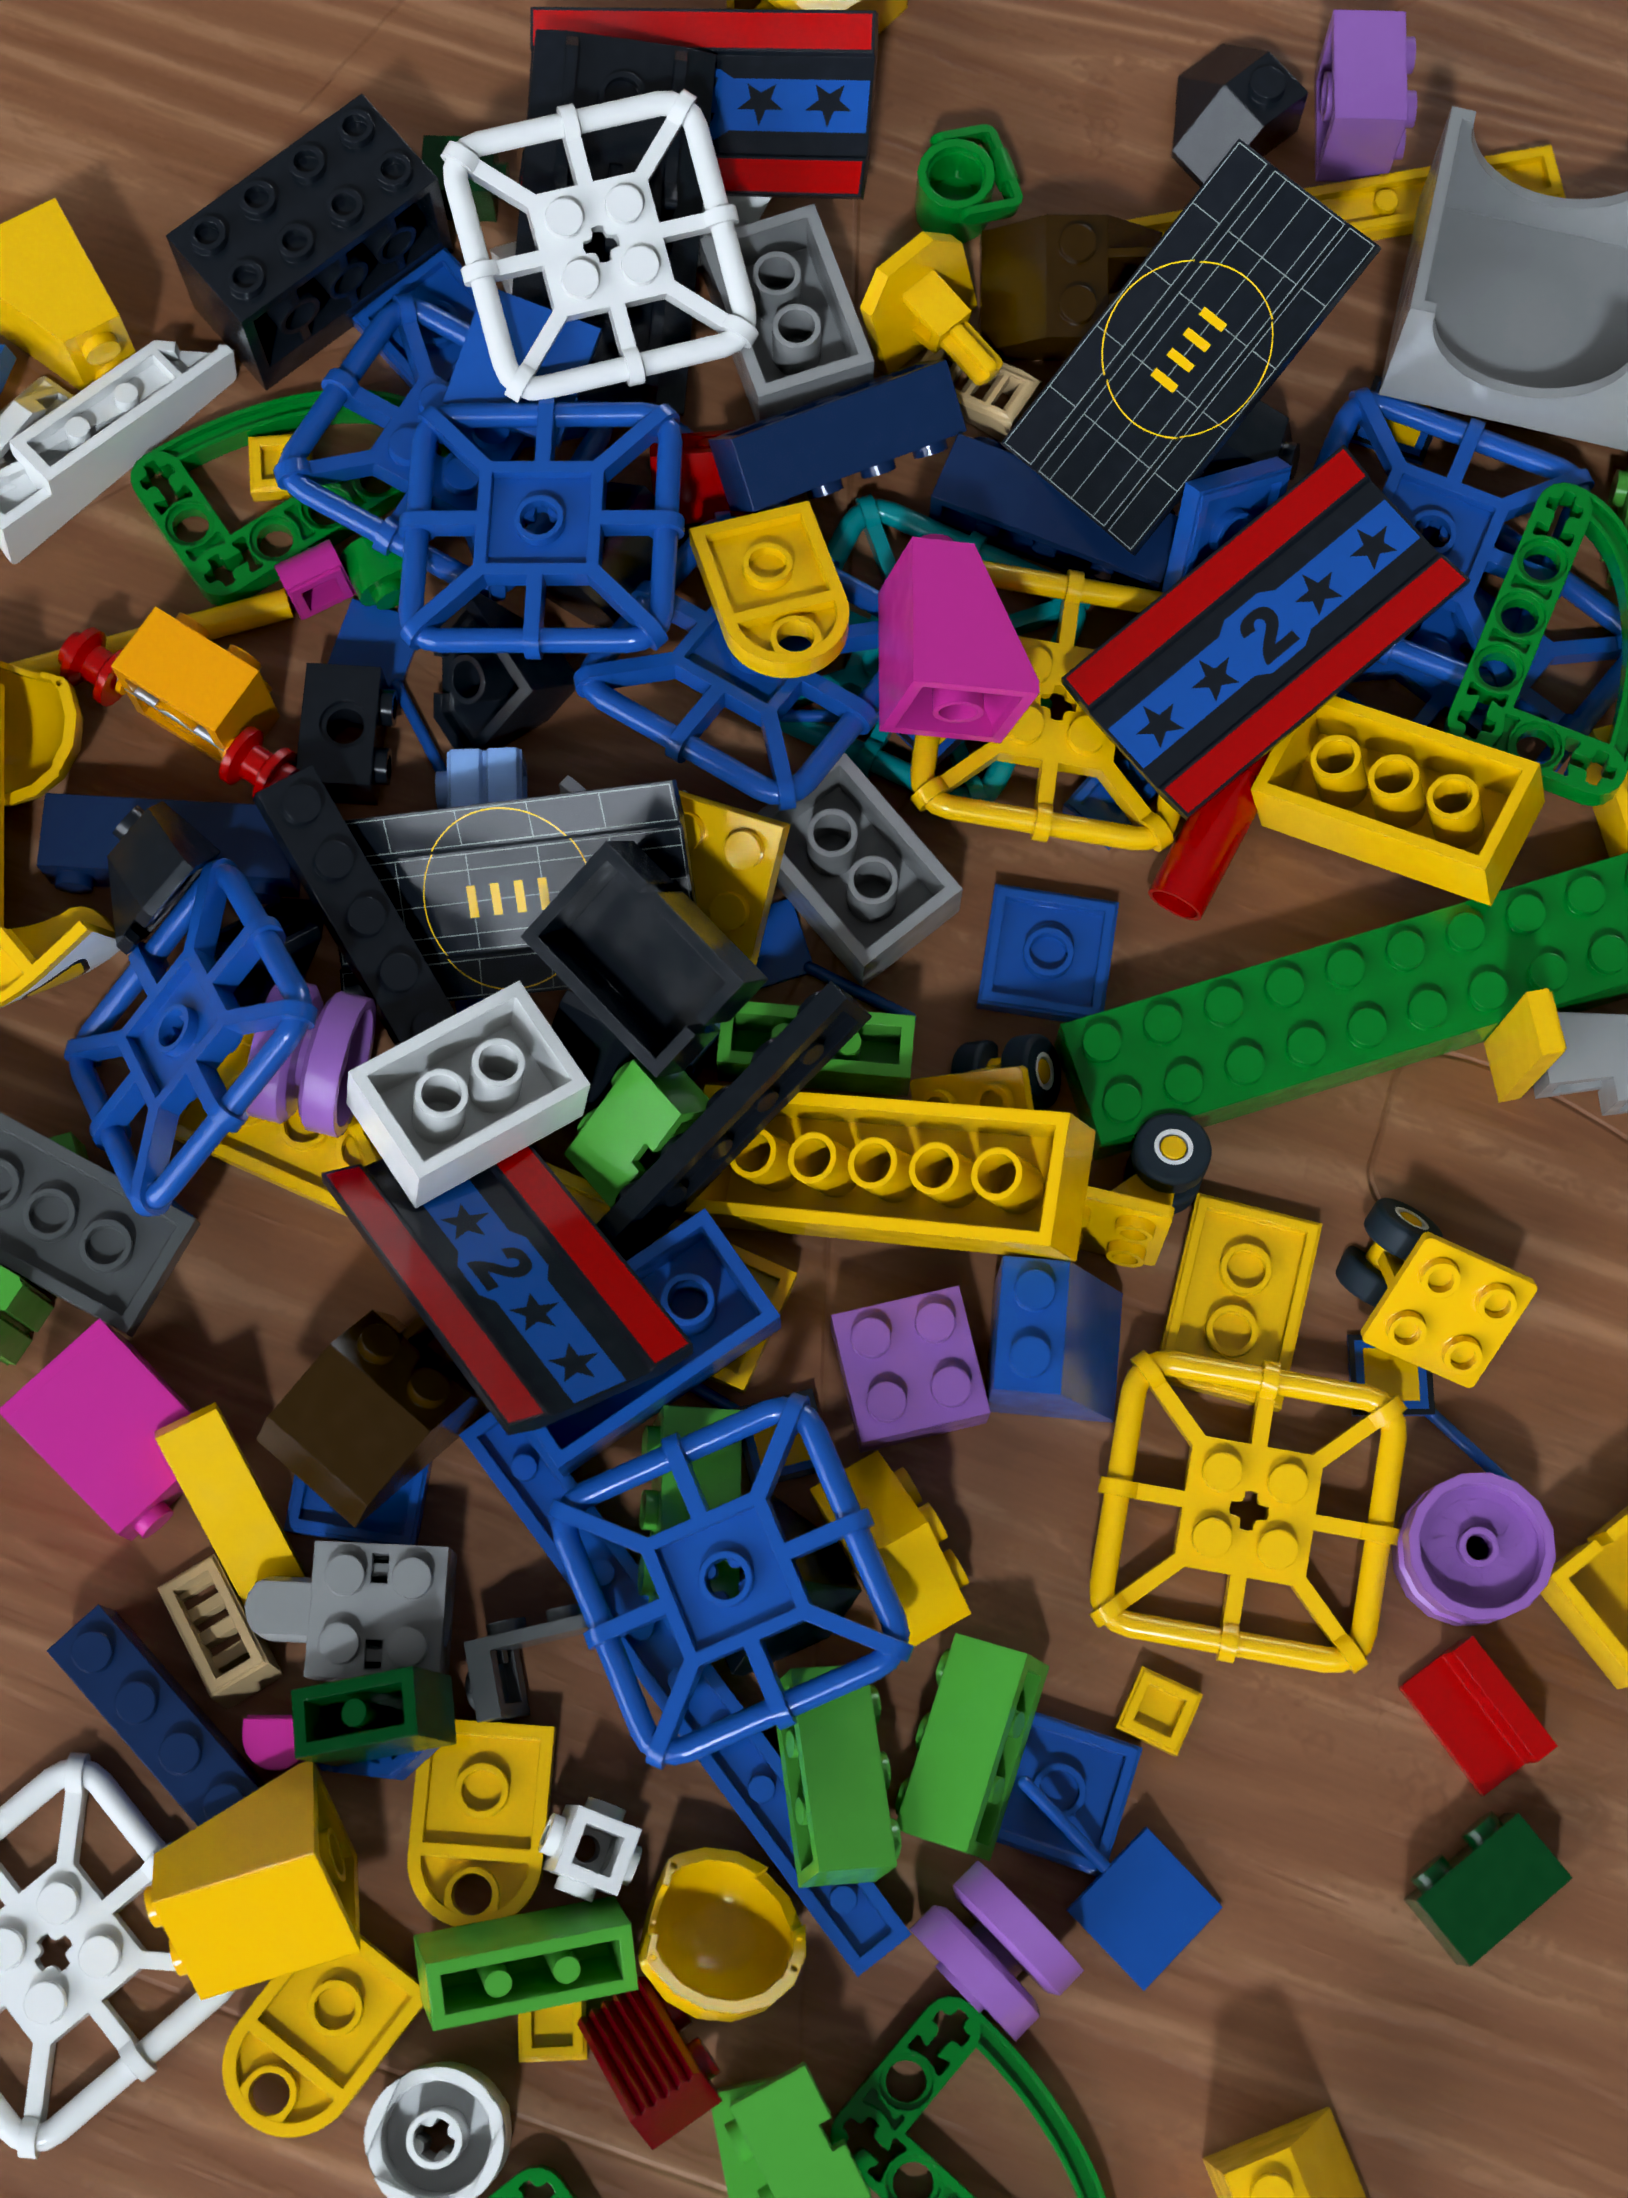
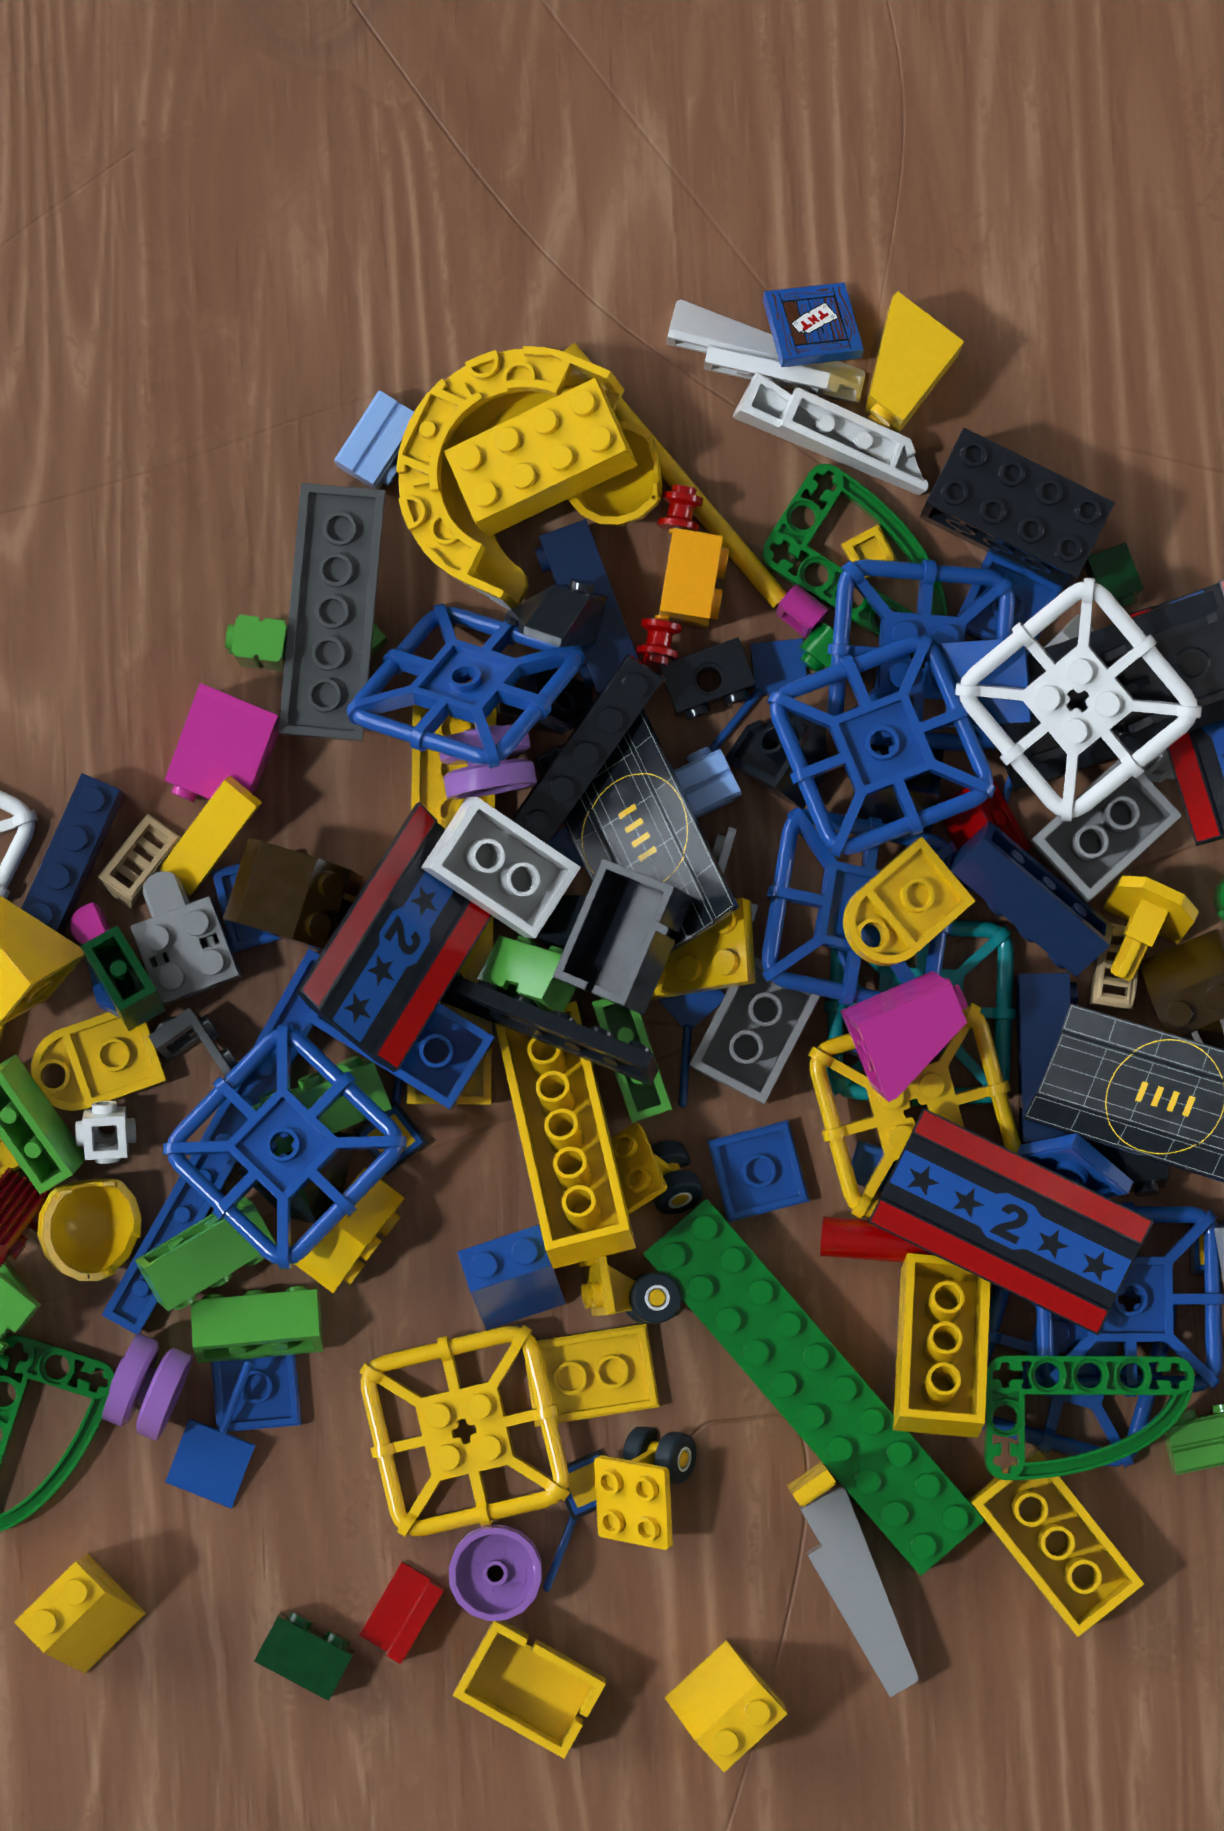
camera: 65 degrees right, 10 degrees up
medium lavender brick [830,1285,991,1453] -> none
yellow tile [1114,1666,1204,1757] -> none

